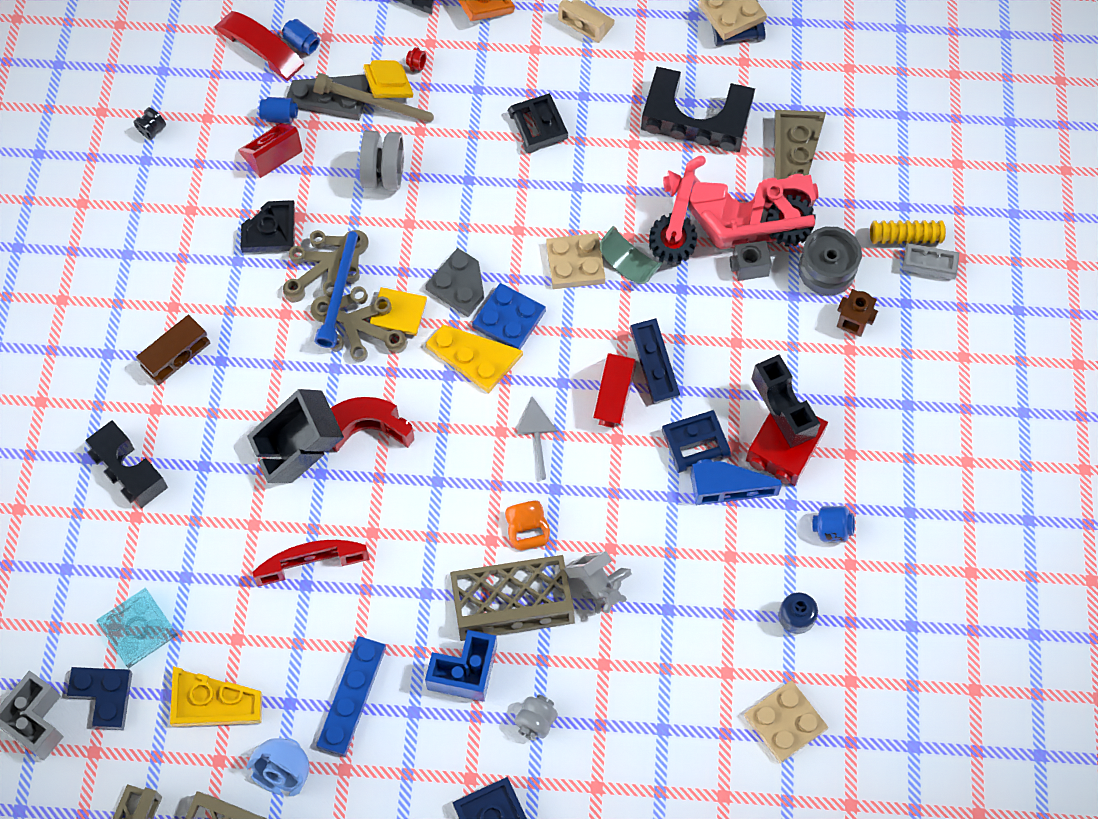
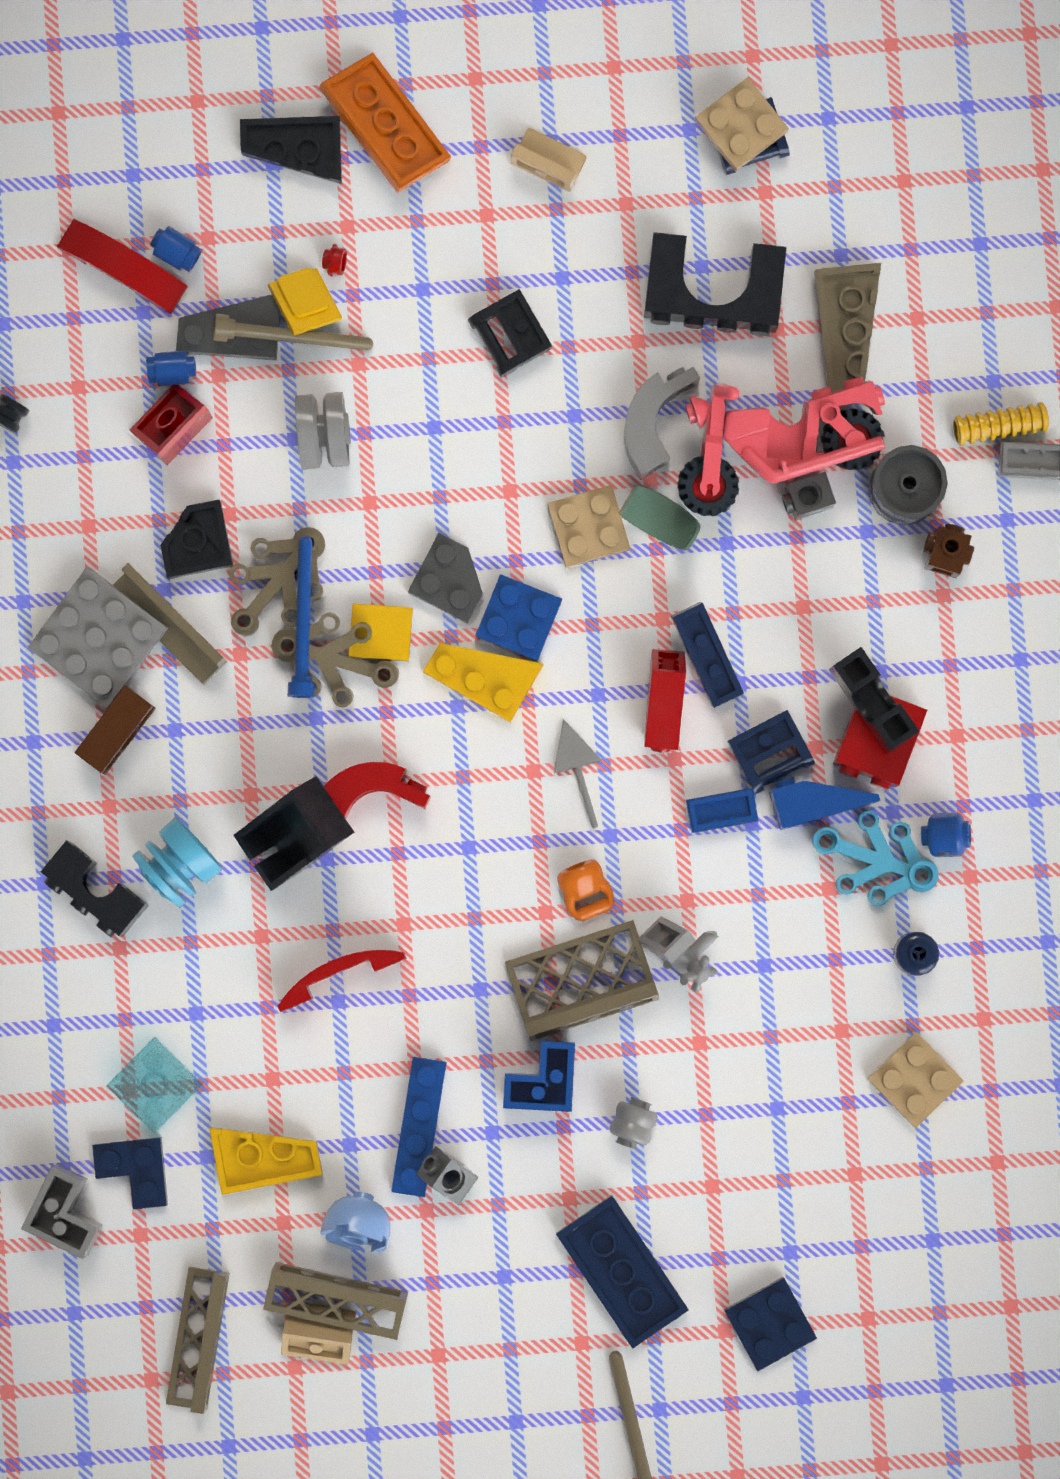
camera: 10 degrees left, 20 degrees up
none -> light grey plate [27,567,169,708]
none -> dark tan fence [113,563,227,685]
none -> medium azure wheel [132,817,223,908]
none -> dark grey brick [416,1146,479,1205]
none -> light grey arch [624,366,700,480]
none -> blue plate [686,788,759,833]
none -> medium azure plant [812,811,939,906]

